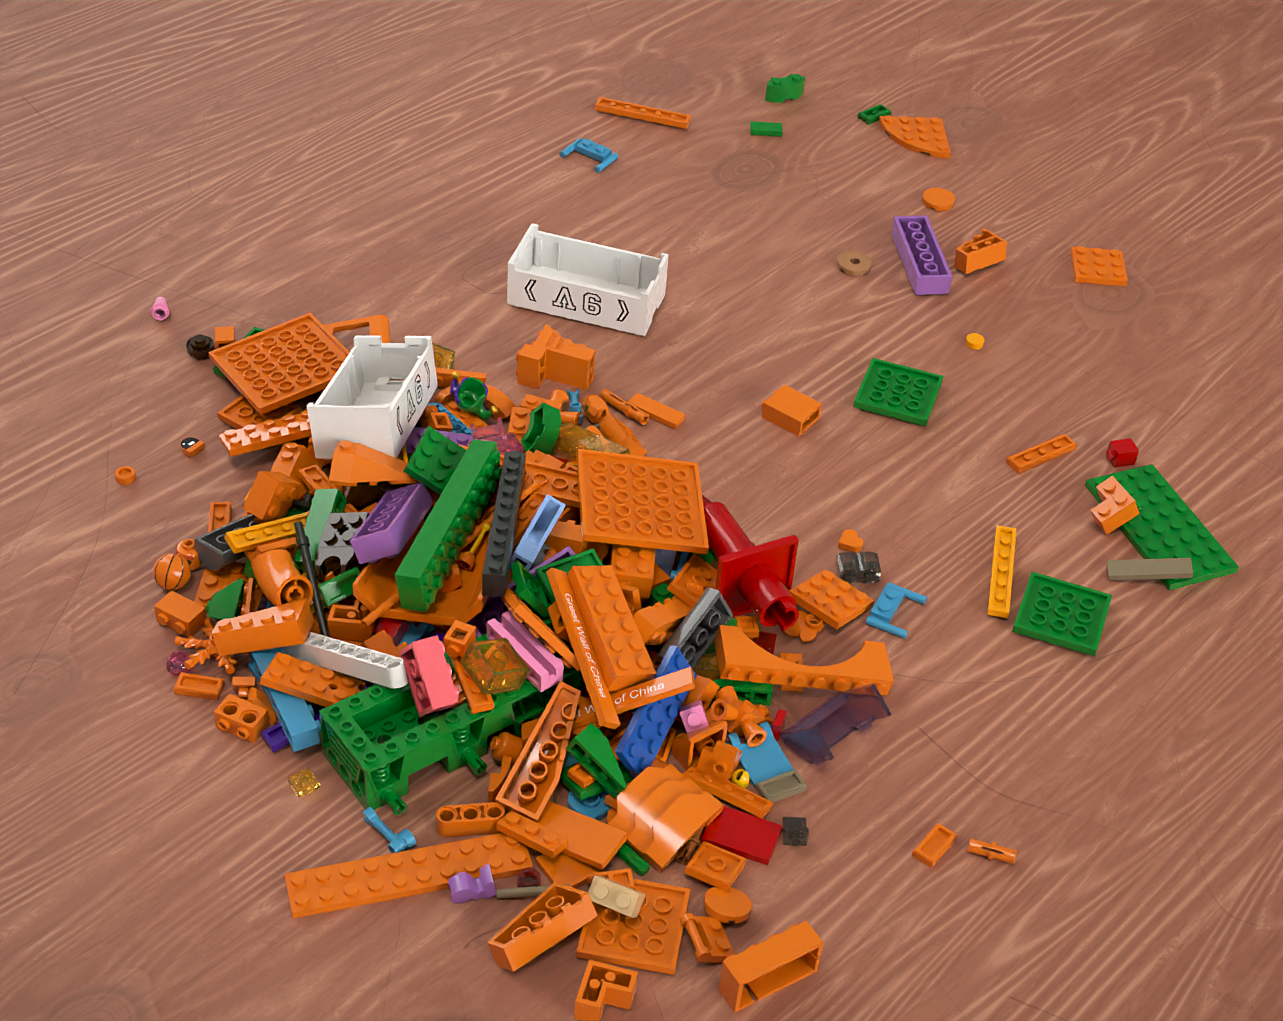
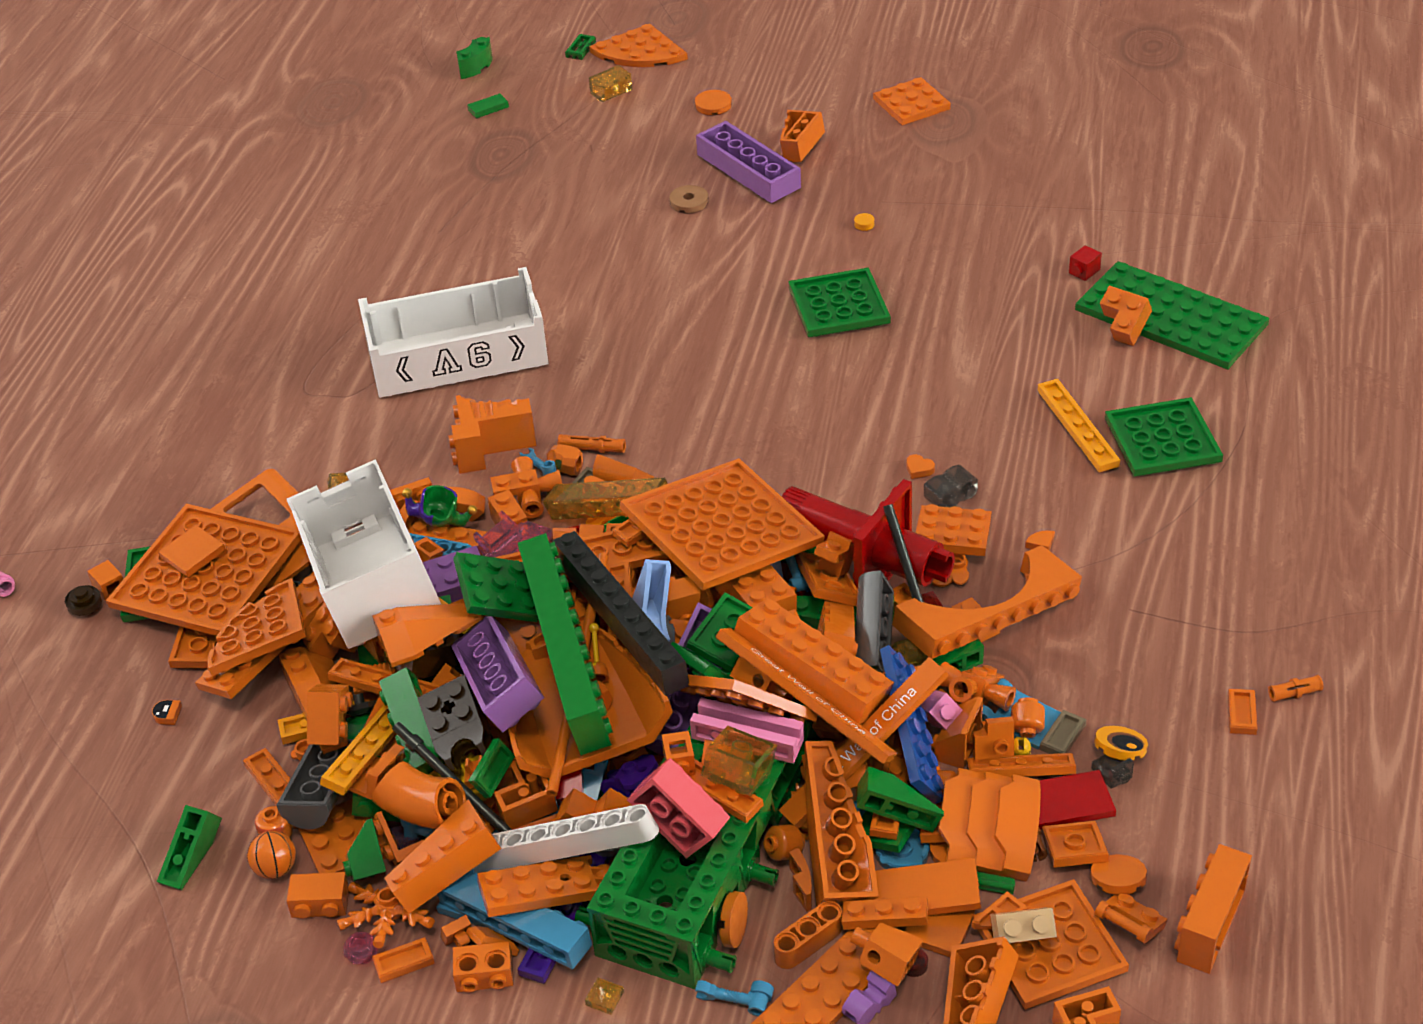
camera: 25 degrees left, 0 degrees up
orange tile [115,466,136,485] -> none
dark tan bar [496,884,570,899] -> none
green brick [521,402,562,455] -> none
dark azure plate [560,138,618,173] -> none
orange plate [595,97,691,129] -> none
orange tile [628,392,686,429] -> none
orange brick [761,384,822,437] -> none
red tile [771,709,787,741] -> none
windscreen [780,683,892,766] -> none
dark azure plate [866,582,927,639] -> none
orange tile [1006,434,1077,474] -> none
dark tan tile [1107,558,1193,580] -> none
none -> green slope [157,805,222,890]
none -> orange tile [158,525,226,578]
none -> orange plate [208,578,306,676]
none -> clear yellow brick [588,65,632,102]
none -> orange tile [612,518,647,548]
none -> orange tile [720,891,748,948]
none -> orange brick [814,531,854,577]
none -> orange torso [850,923,924,986]
none -> pearl dark grey bar [883,504,924,602]
none -> orange head [1011,697,1045,738]
none -> orange tile [1025,531,1055,550]
none -> light orange tile [1094,726,1148,761]

